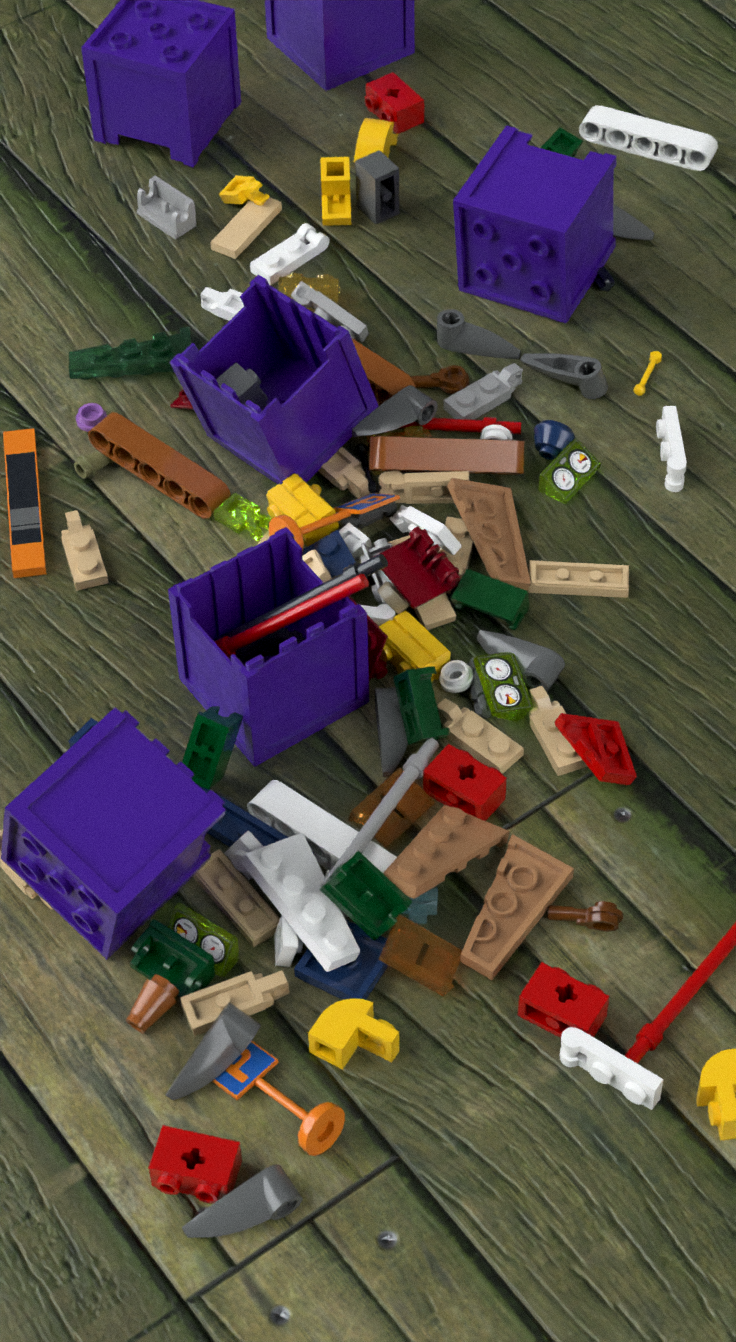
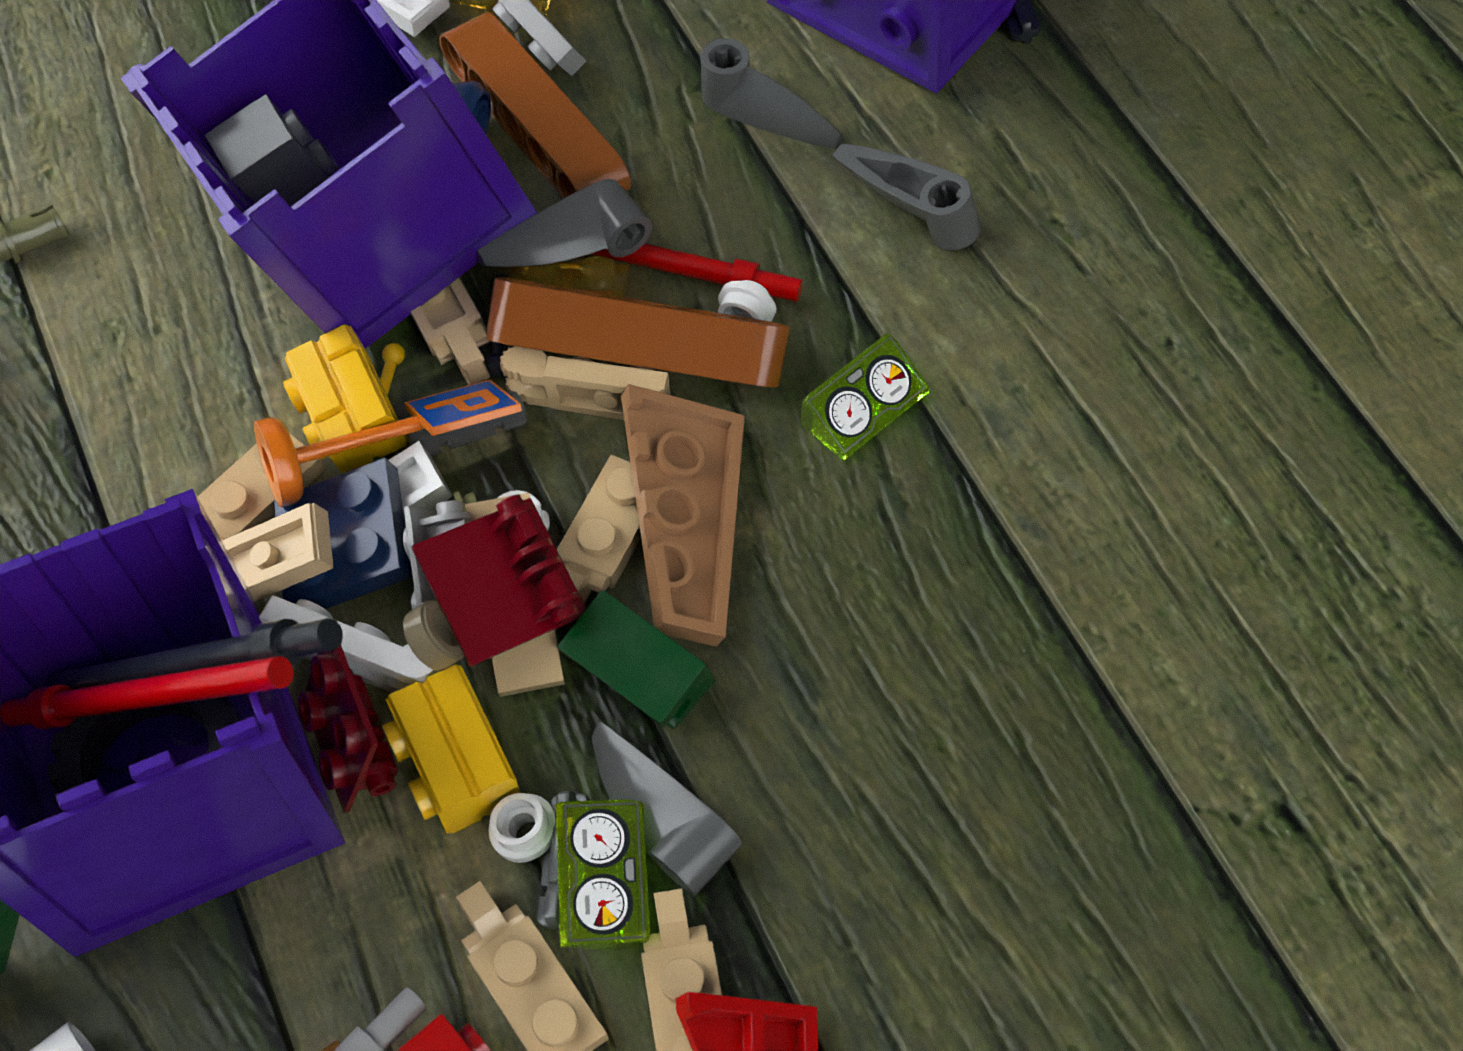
camera: 10 degrees right, 10 degrees up
clear green wing [69,326,191,380] -> none
medium lavender plate [76,403,107,432] -> none
dark orange beam [88,412,231,519] -> none
clear neon green plate [214,492,272,541] -> none
dark grey piece [375,687,408,777] -> none
white hinge [389,505,461,555] -> none
dark green hinge [393,666,450,745] -> none
reddish brown plate [410,365,470,394] -> none
light grey hinge [444,363,523,420] -> none
tan tile [528,560,629,598] -> none
dark blue cone [534,420,576,461] -> none
yellow hinge [633,351,662,396] -> none
white plate [656,406,687,492] -> none

